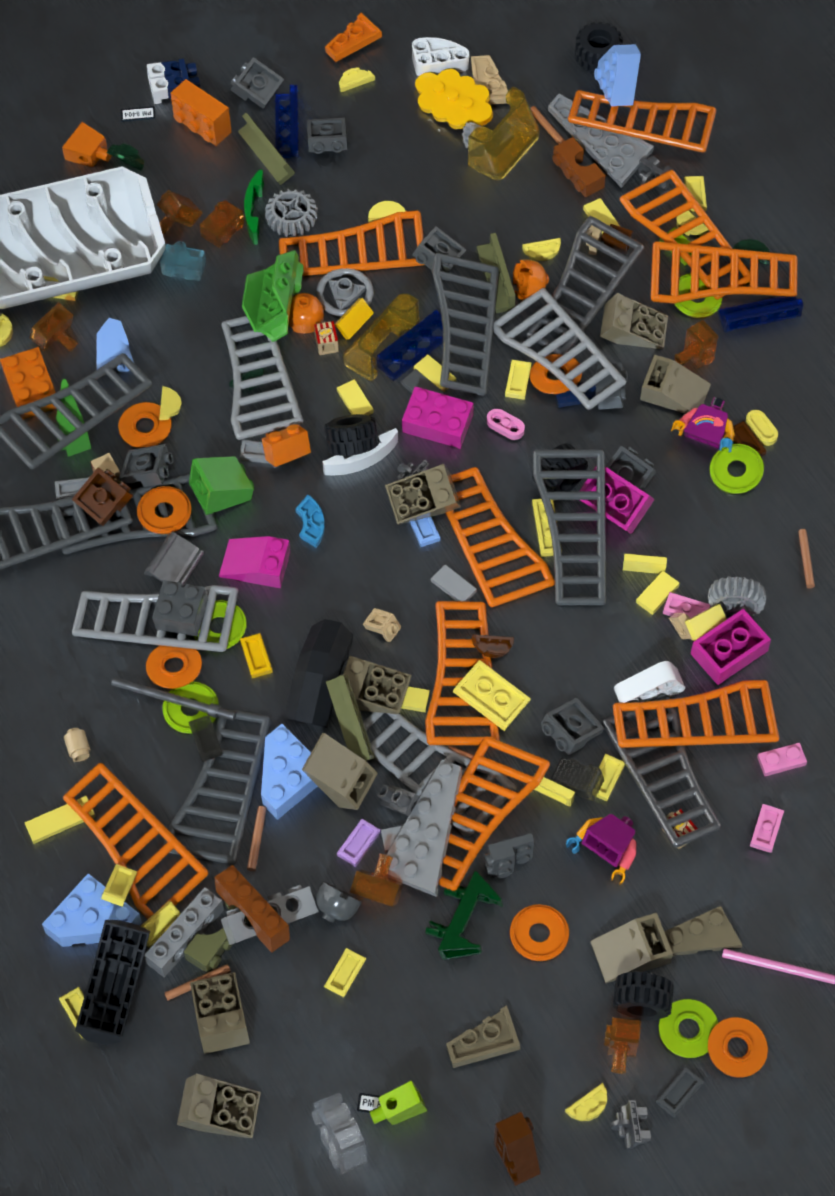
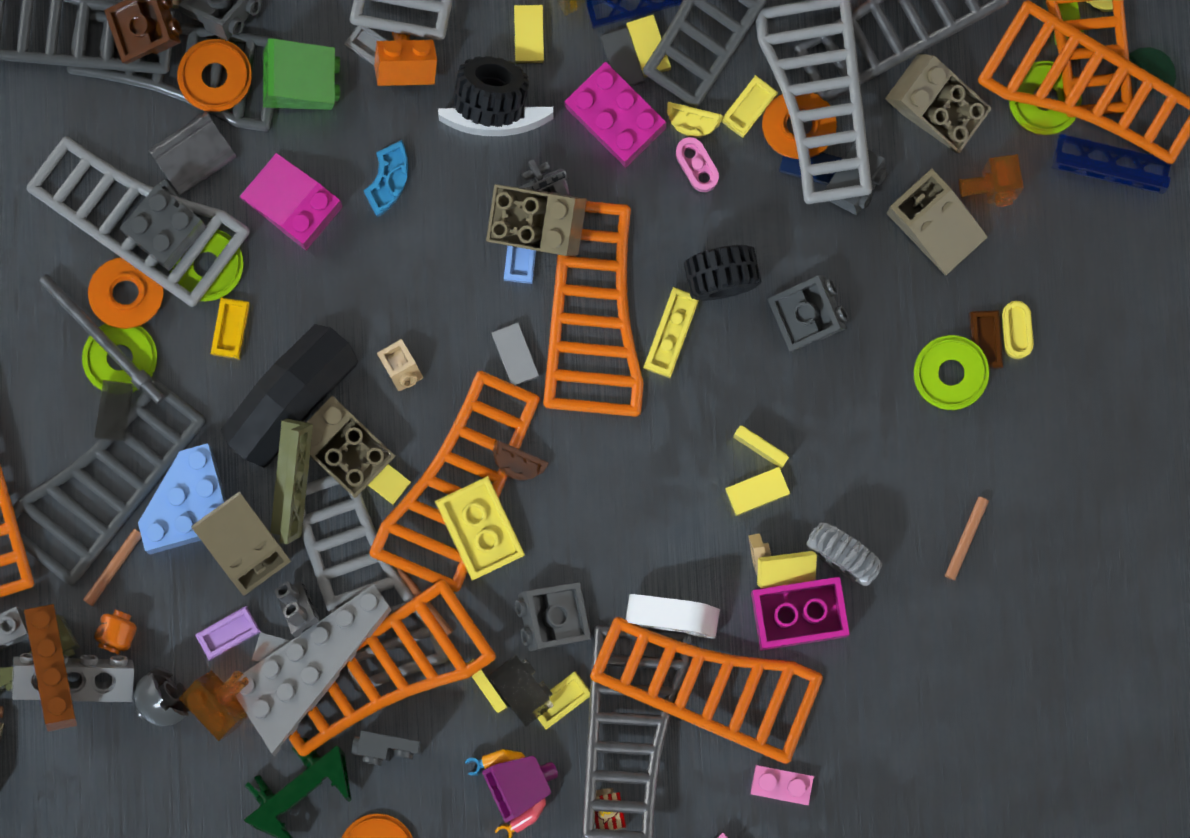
camera: 25 degrees right, 20 degrees up
light yellow tile [324,948,366,997] -> none
dark grey bar [533,449,606,606] -> none
dark pink brick [580,467,655,534] -> none
bright pink plate [663,592,710,618] -> none
torso [671,397,735,453] -> none
none -> orange head [94,609,137,655]
none -> light yellow tile [667,102,724,138]

